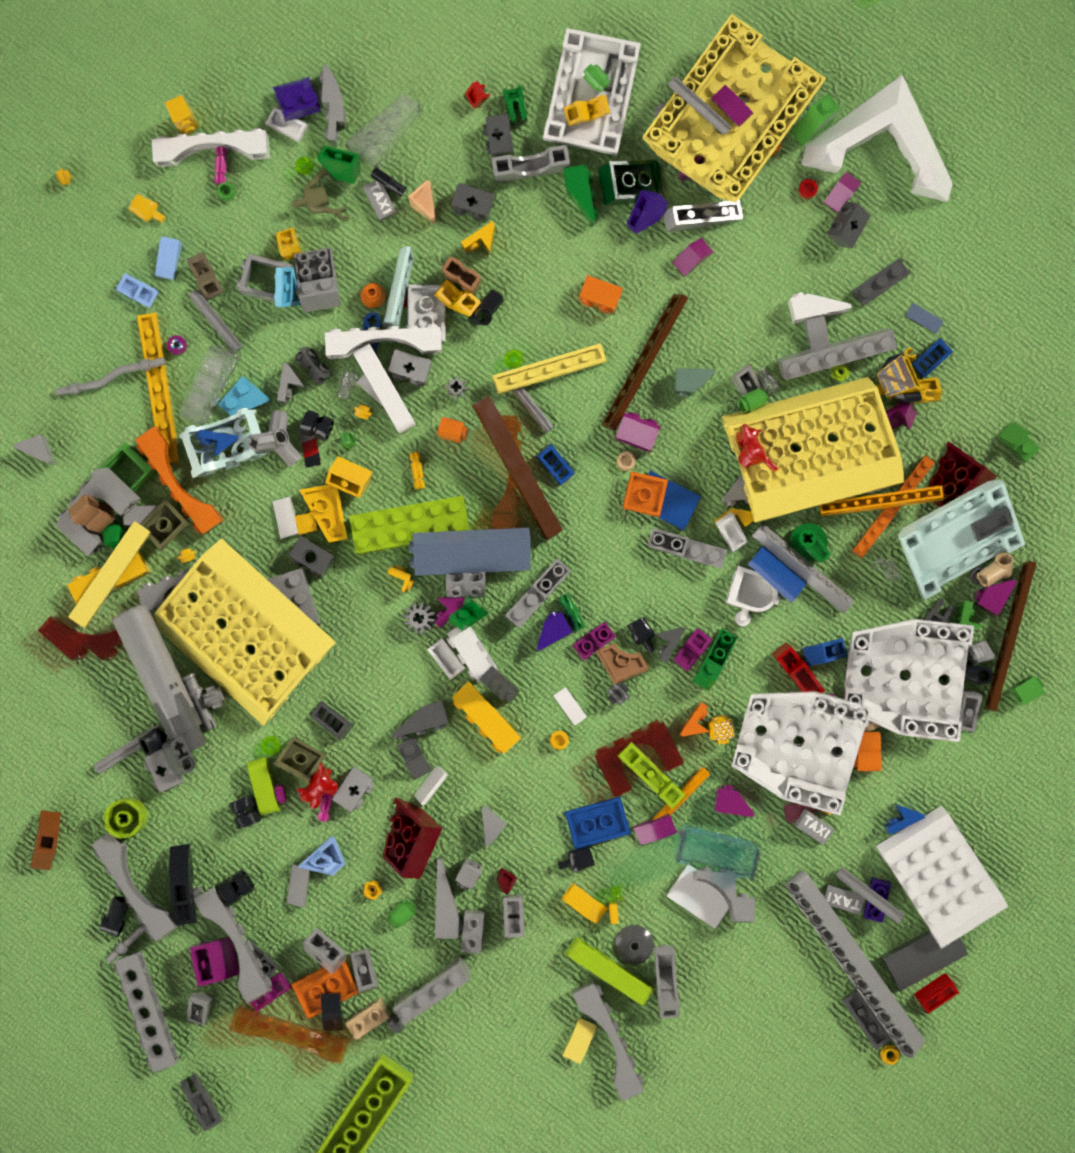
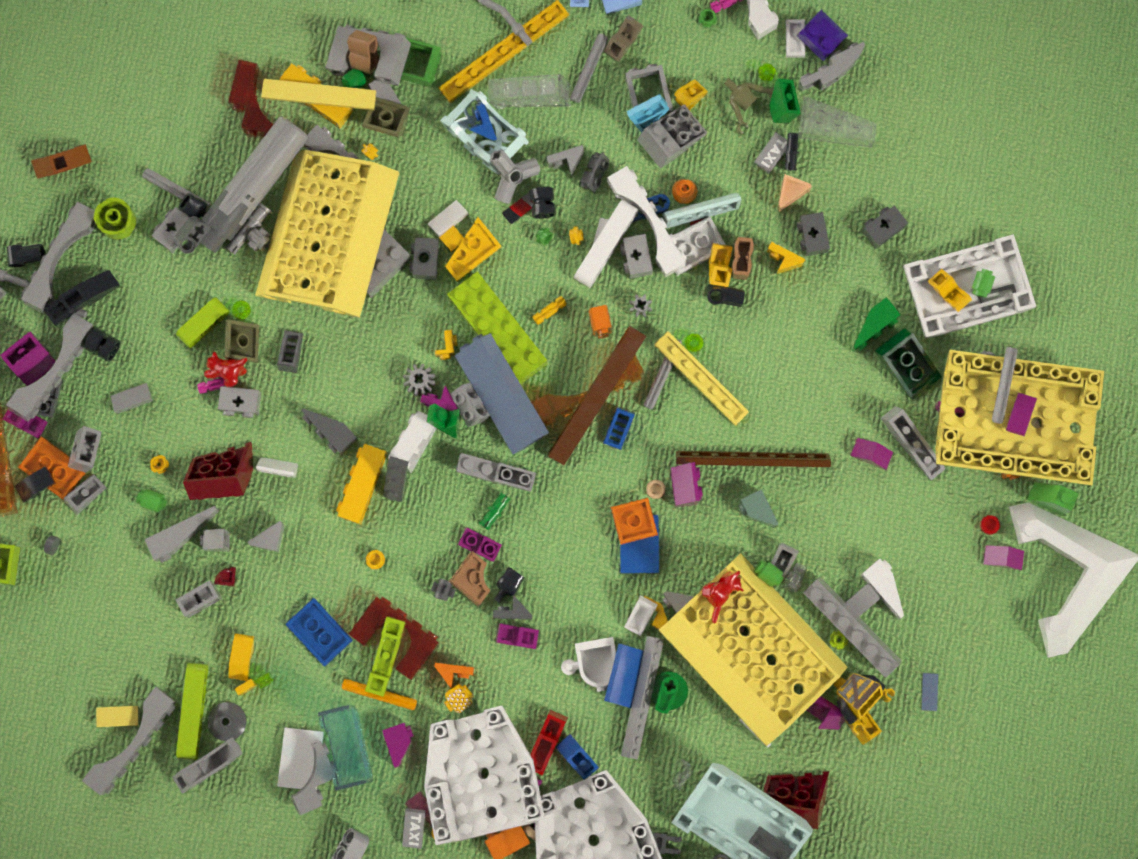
camera: 60 degrees right, 5 degrees down
orange arch [135,426,224,534] -> none
magenta tile [167,335,187,355] -> none
medium azure wing [218,376,271,416] -> none
black wheel [229,795,261,829] -> none
magenta tile [275,784,287,804] -> none
light blue slope [298,836,346,876] -> none
yellow brick [325,456,373,498] -> none
clear cone [337,370,358,400] -> none
tan brick [345,997,391,1040] -> none
light grey arch [393,955,472,1025] -> none
dark grey slope [397,736,432,779] -> none
white tile [427,638,466,680] -> none
light grey brick [461,909,485,954] -> none
red tile [465,81,490,109] -> none
light grey arch [491,145,570,183] -> none
green piece [502,85,528,125] -> none
dark purple slope [537,611,572,651] -> none
white sticker [554,688,587,725] -> none
black piece [558,846,595,872] -> none
orange brick [579,275,623,314] -> none
dark purple slope [626,190,668,233] -> none
magenta slope [633,813,678,845] -> none
light grey slope [647,528,728,569] -> none
green slope [692,628,738,691] -> none
light orange piece [820,486,944,517] -> none
dark grey brick [827,202,871,249] -> none
orange piece [851,455,935,558] -> none
dark grey plate [852,258,910,307] -> none
blue slope [911,338,953,378] -> none
bright green slope [997,422,1040,463] -> none

